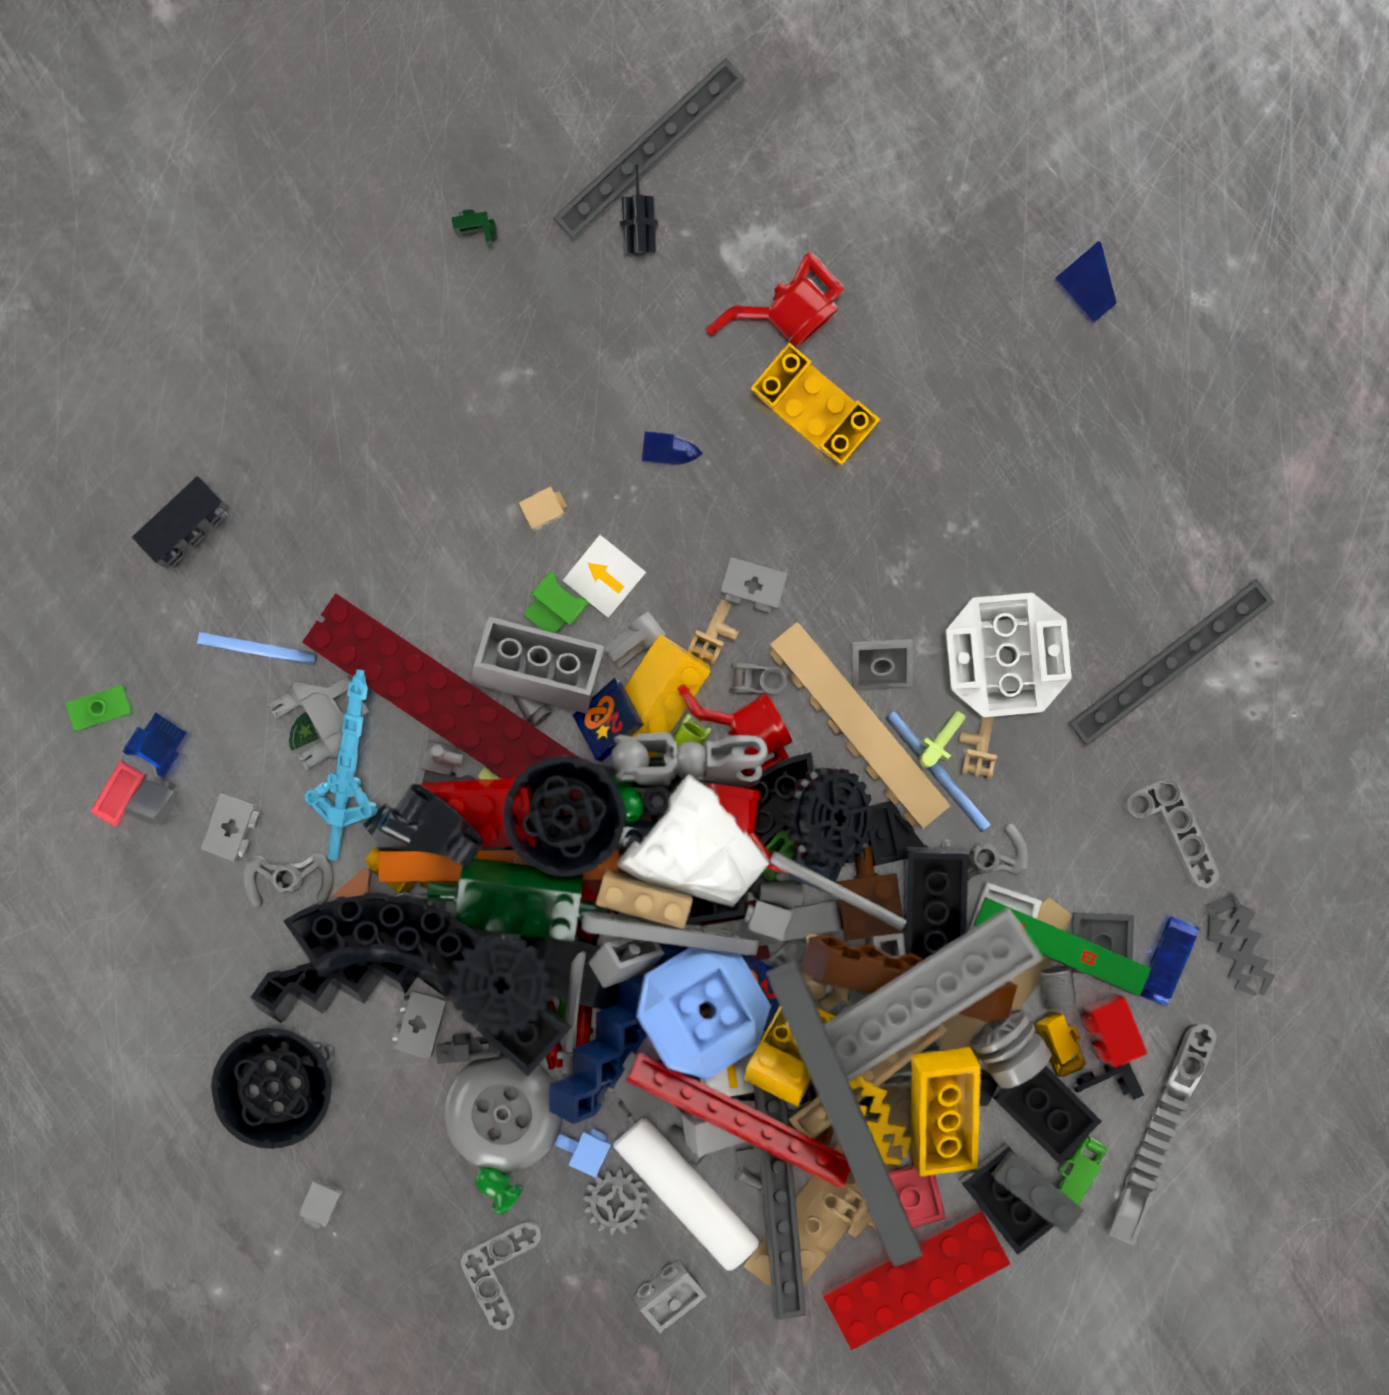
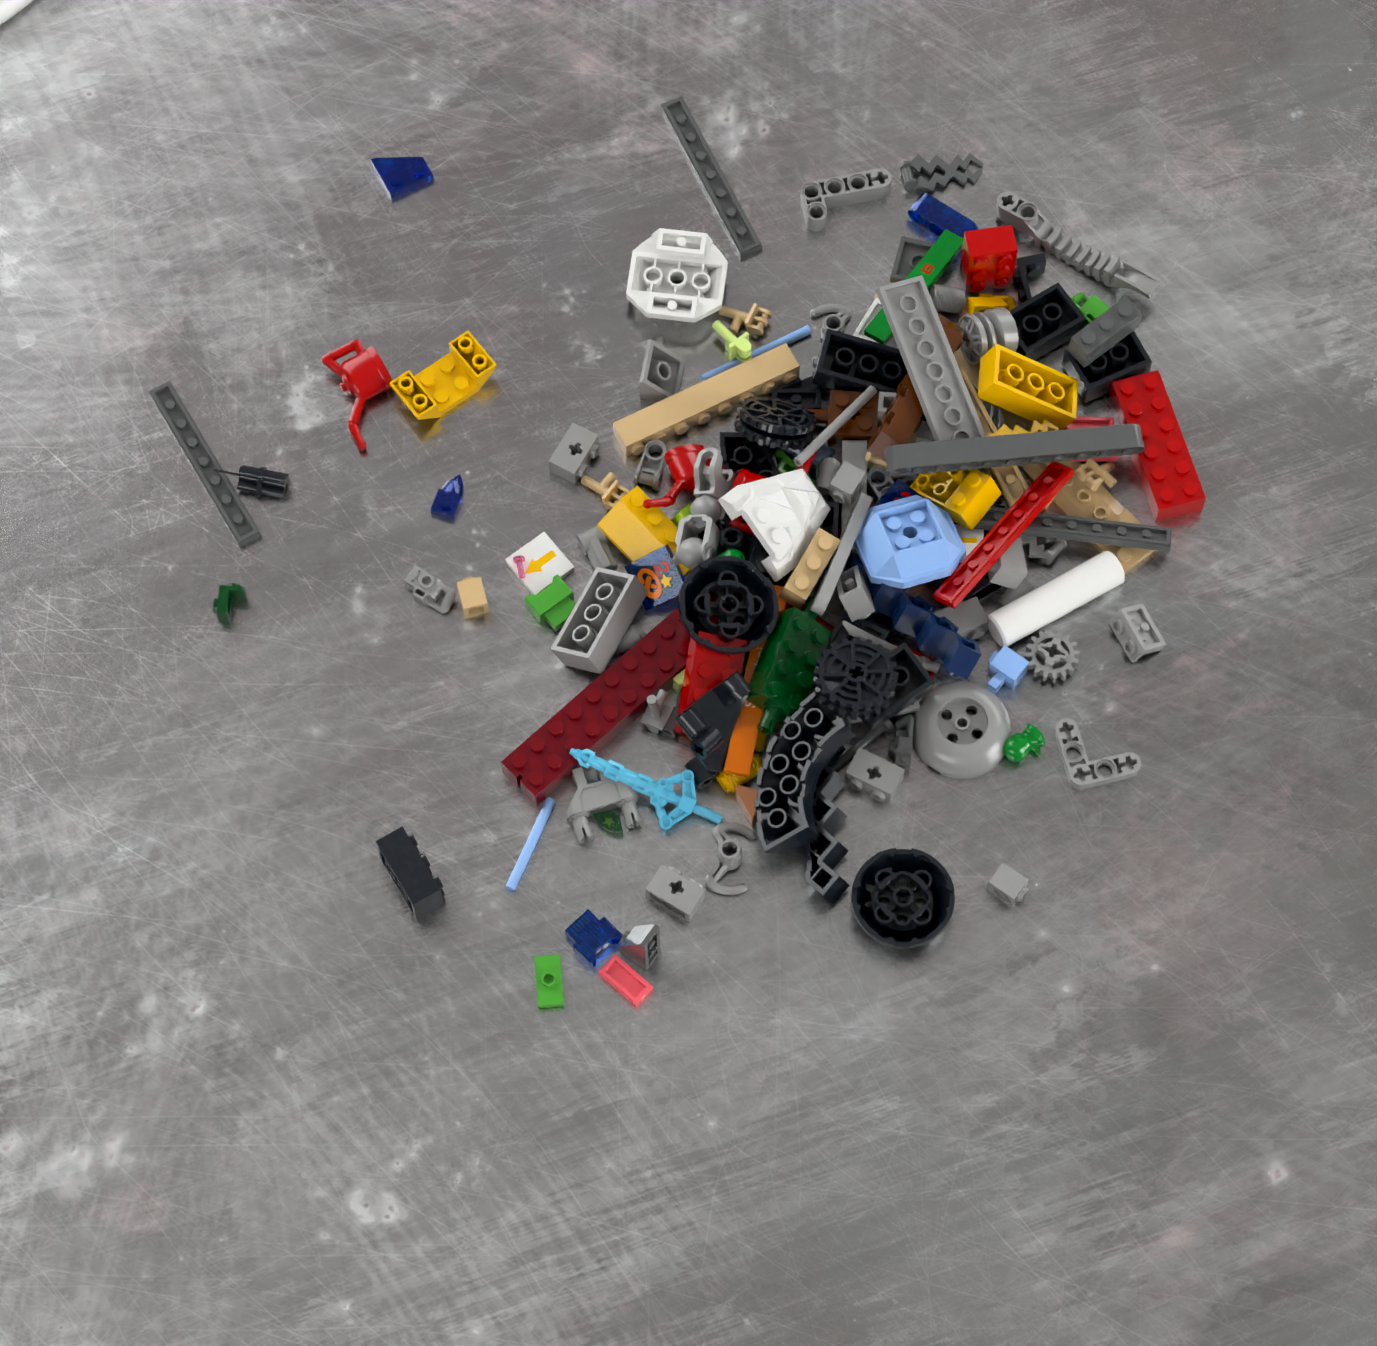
camera: 80 degrees left, 20 degrees down
none -> light grey piece [404,565,457,614]
none -> clear pink piece [513,555,525,579]

